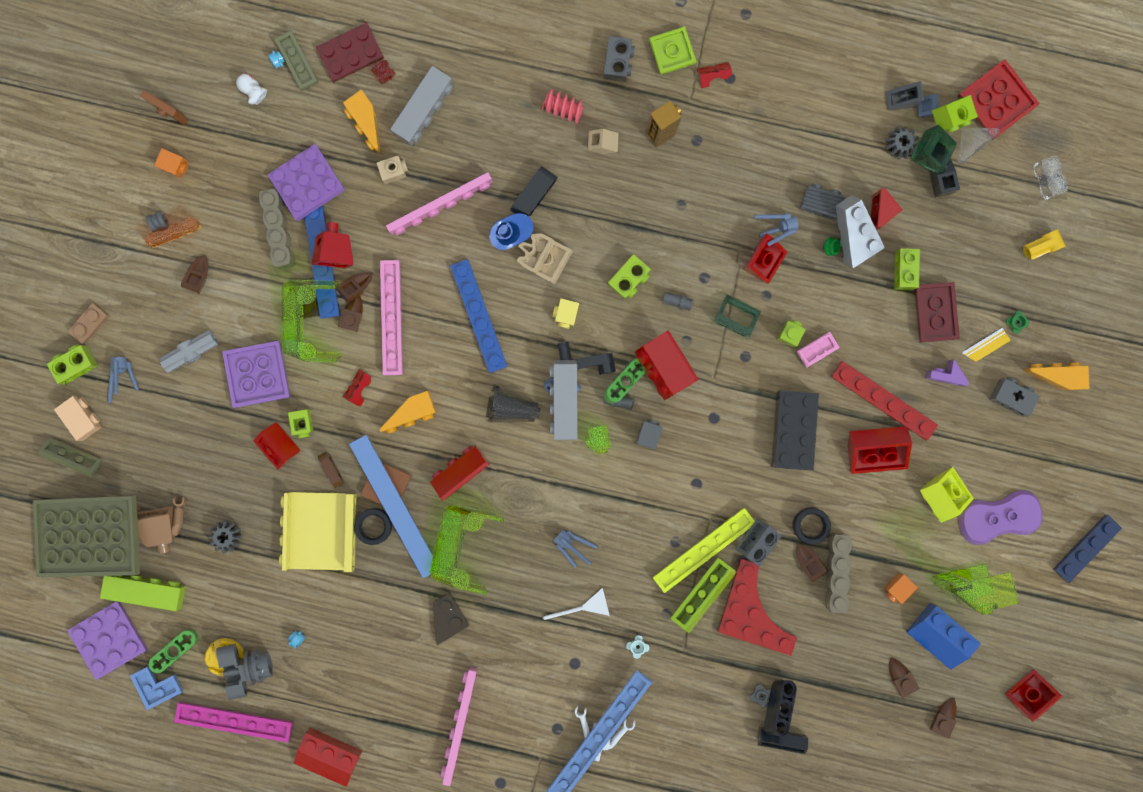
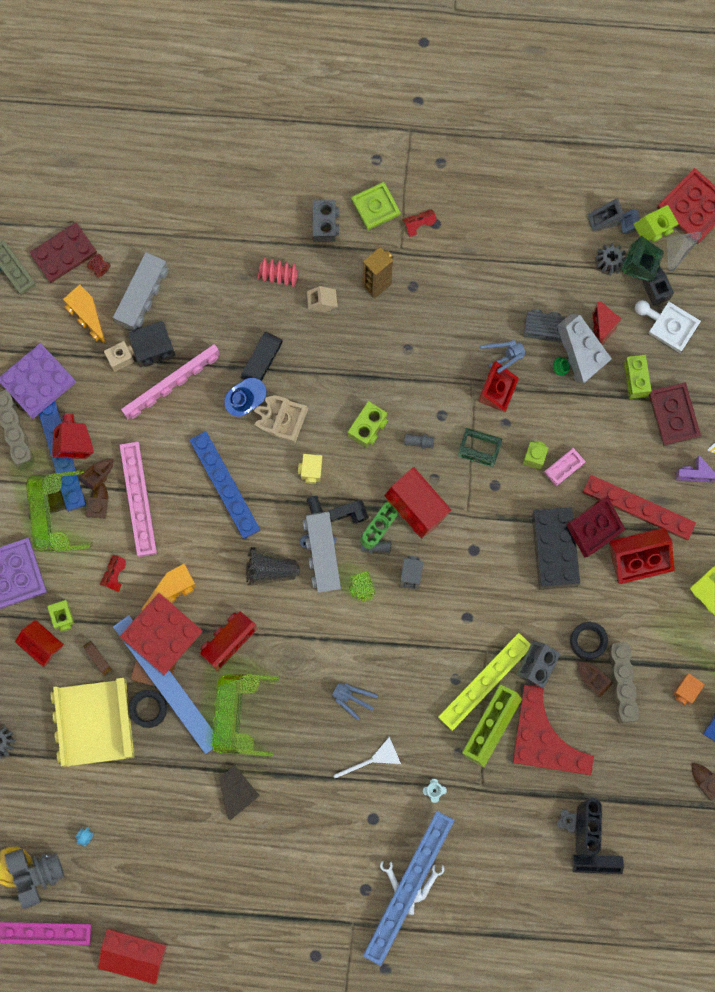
camera: 10 degrees left, 10 degrees down
bright pink plate [440,667,478,786] -> none
none -> red plate [119,593,203,676]
none -> black bracket [129,321,176,368]
none -> dark red plate [566,496,626,558]
none -> white plate [635,300,701,353]

